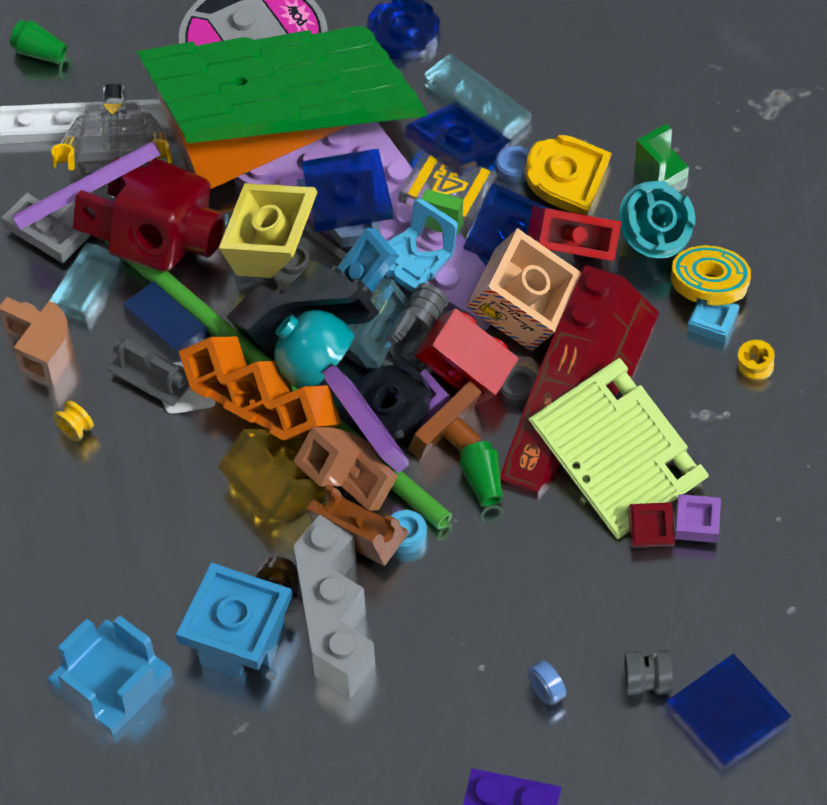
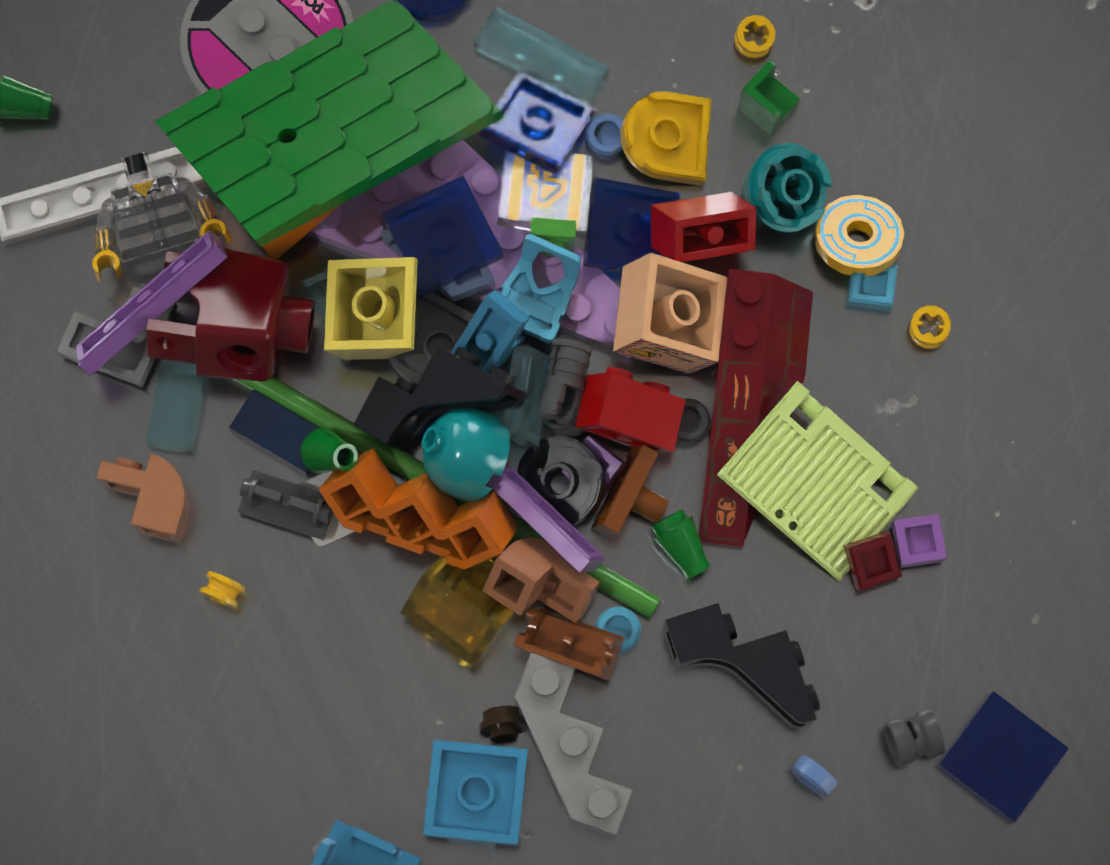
camera: 20 degrees left, 20 degrees up
none -> green cone [300,428,358,473]
none -> black arch [663,603,820,728]
none -> yellow bush [734,15,776,58]

